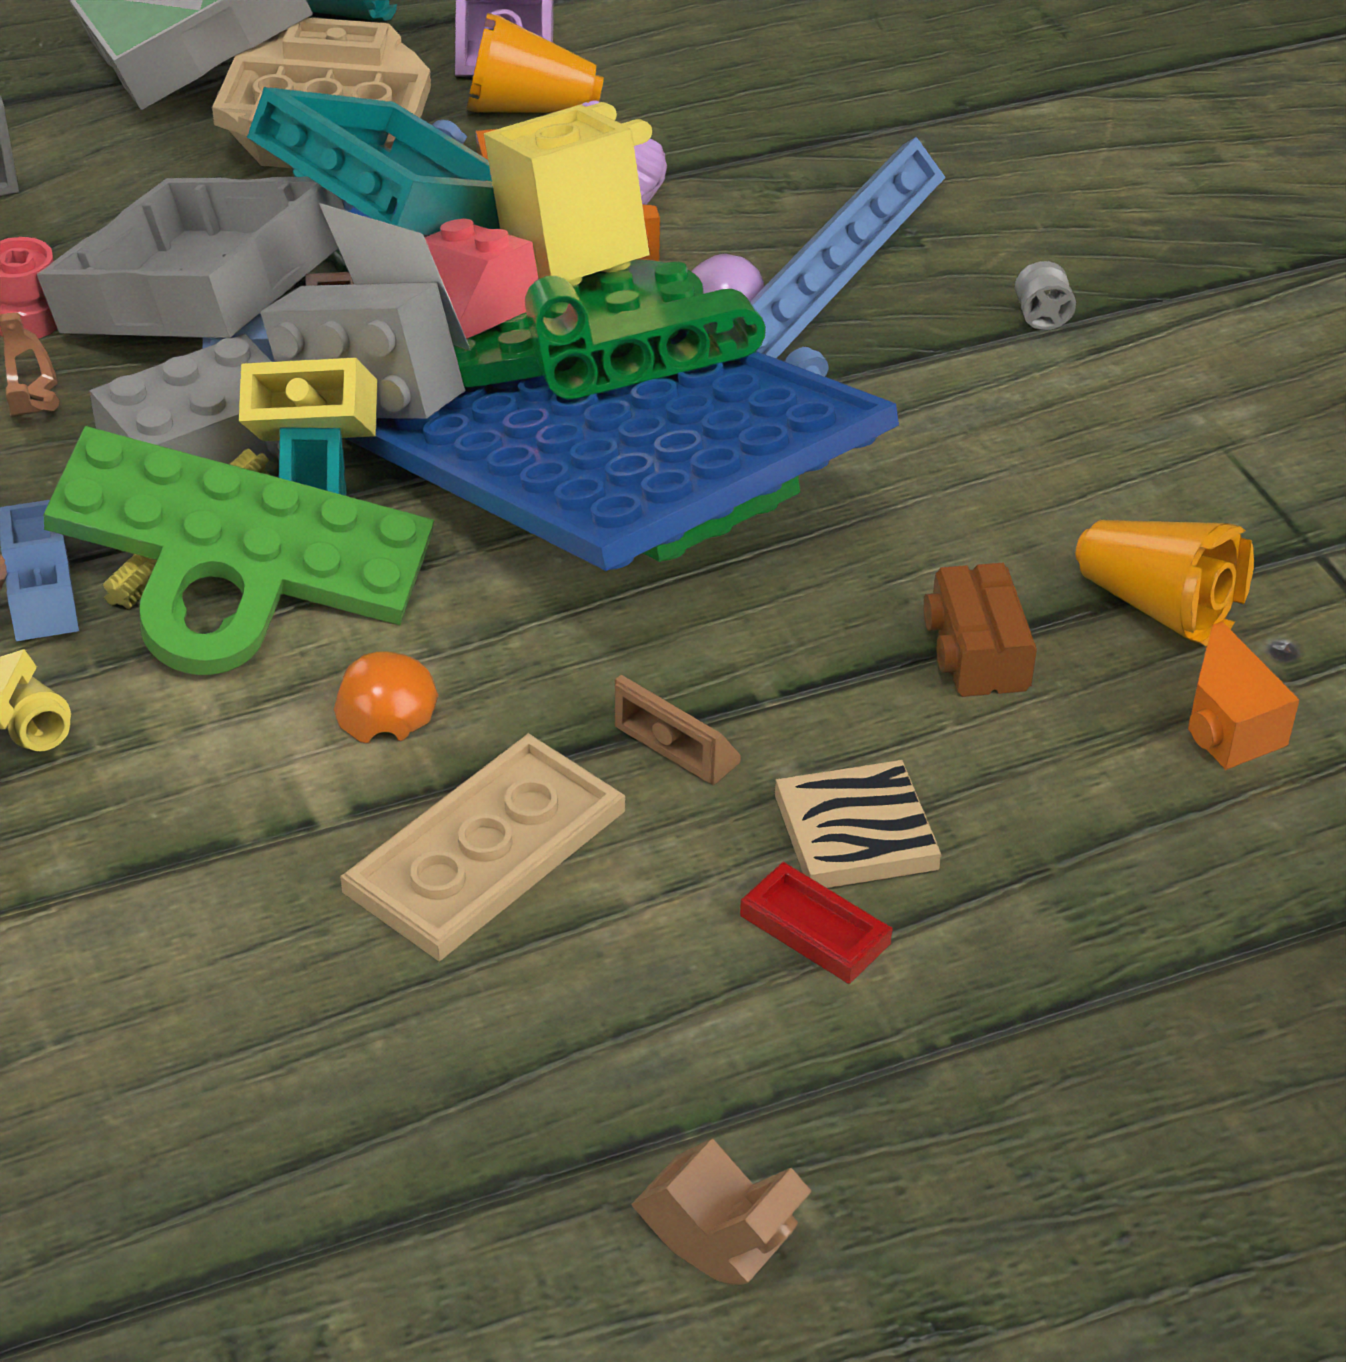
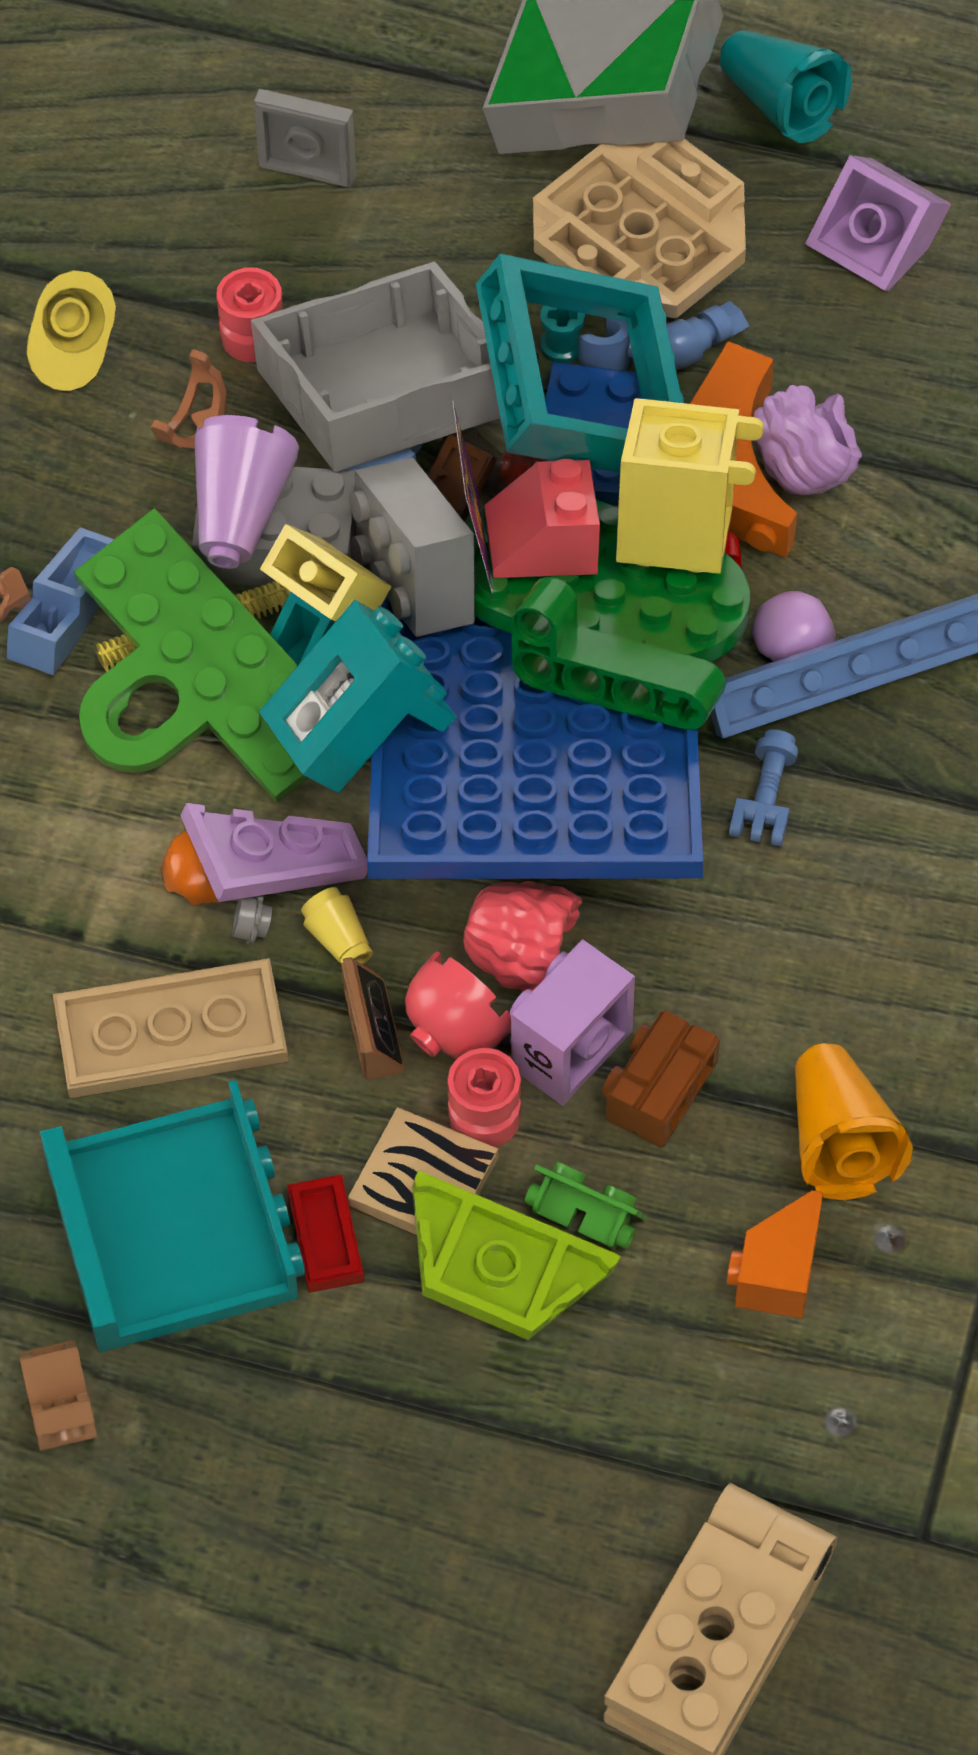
camera: 40 degrees right, 15 degrees up
light orange cone [466,13,604,113] -> none
none -> teal panel [40,1080,305,1353]
none -> lavender wing [180,803,368,902]
none -> lavender cone [194,415,299,569]
none -> light grey plate [232,895,272,945]
none -> teal brick [259,600,457,793]
none -> light yellow cone [301,887,373,964]
none -> coral cylinder [405,951,511,1060]
none -> lime wing [412,1170,621,1340]
none -> coral wheel [447,1048,521,1147]
none -> coral hair [463,881,582,992]
none -> lavender brick [510,939,635,1106]
none -> bright green hinge [524,1161,647,1250]

